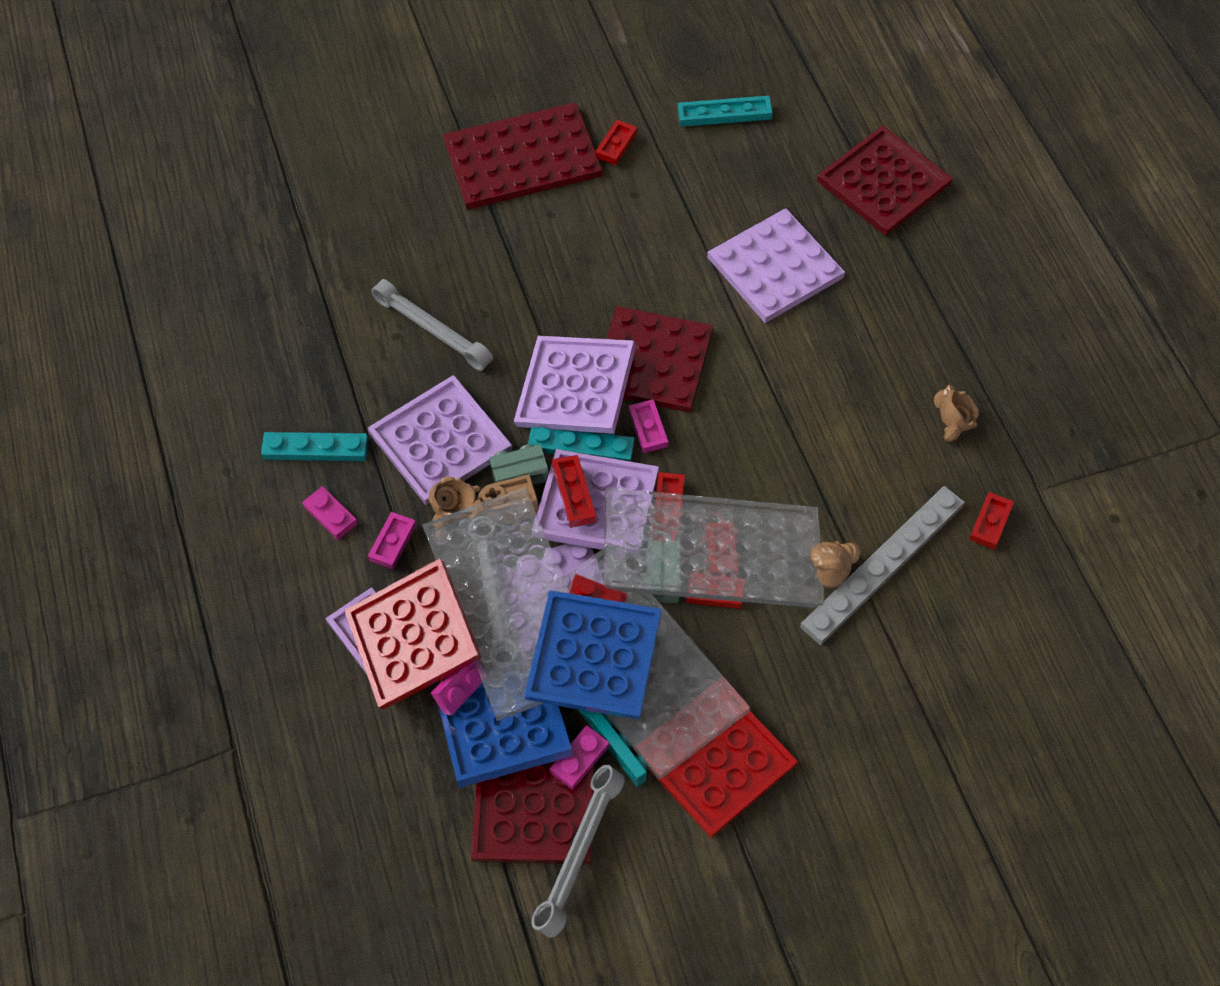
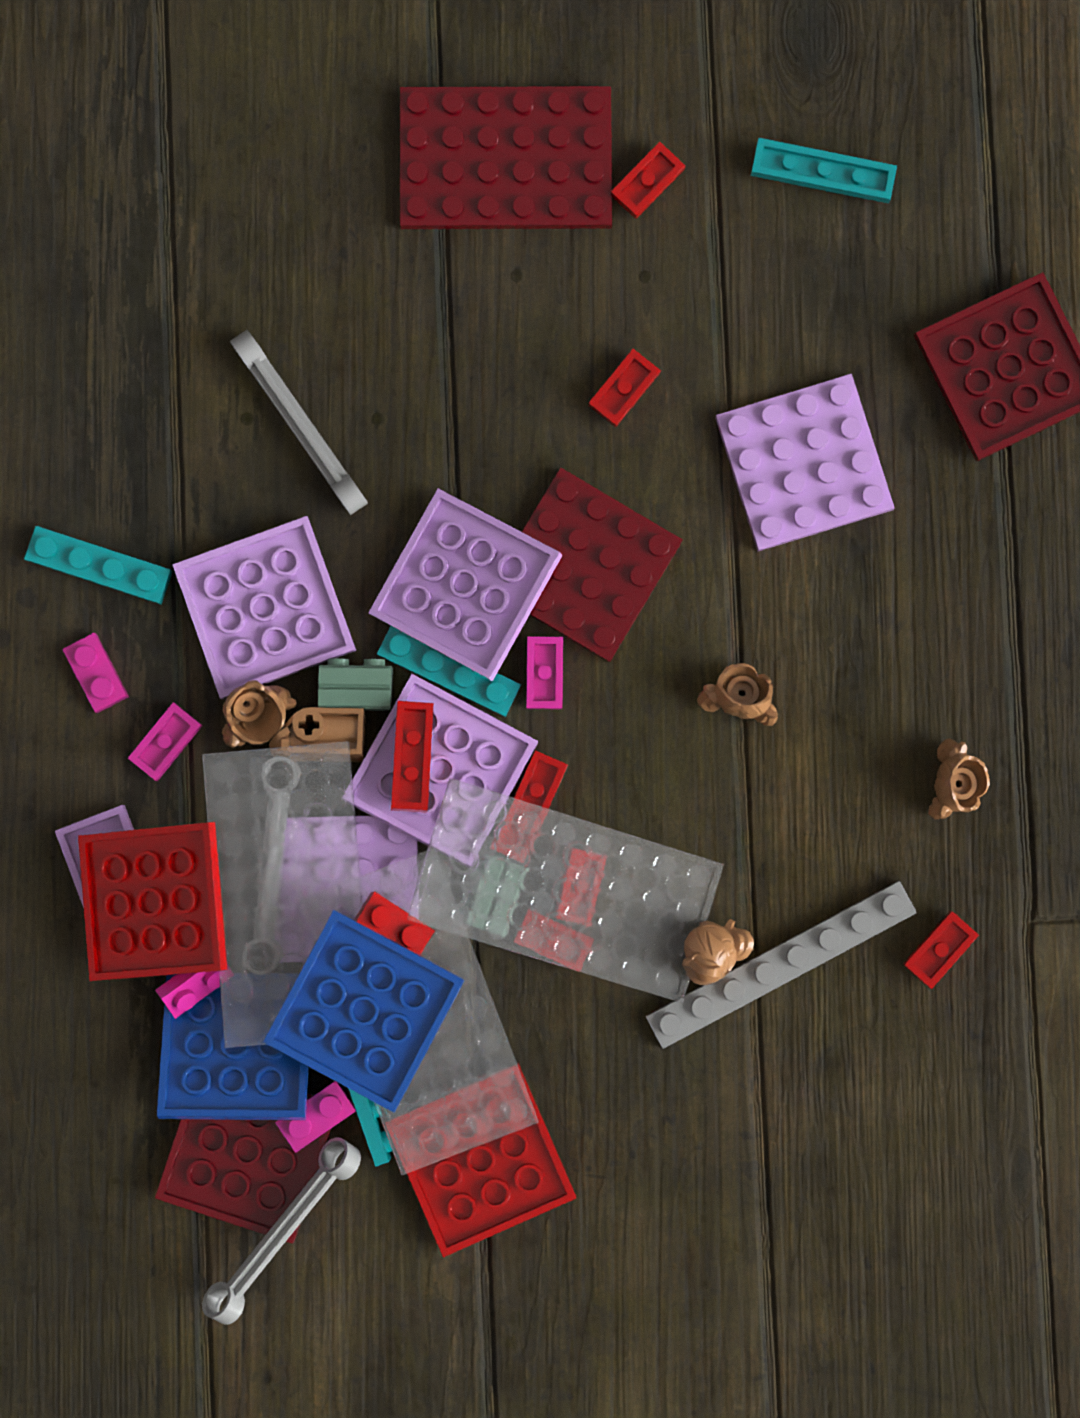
camera: 15 degrees right, 25 degrees up
none -> red plate [588,349,661,428]
none -> medium nougat hair [697,663,778,726]

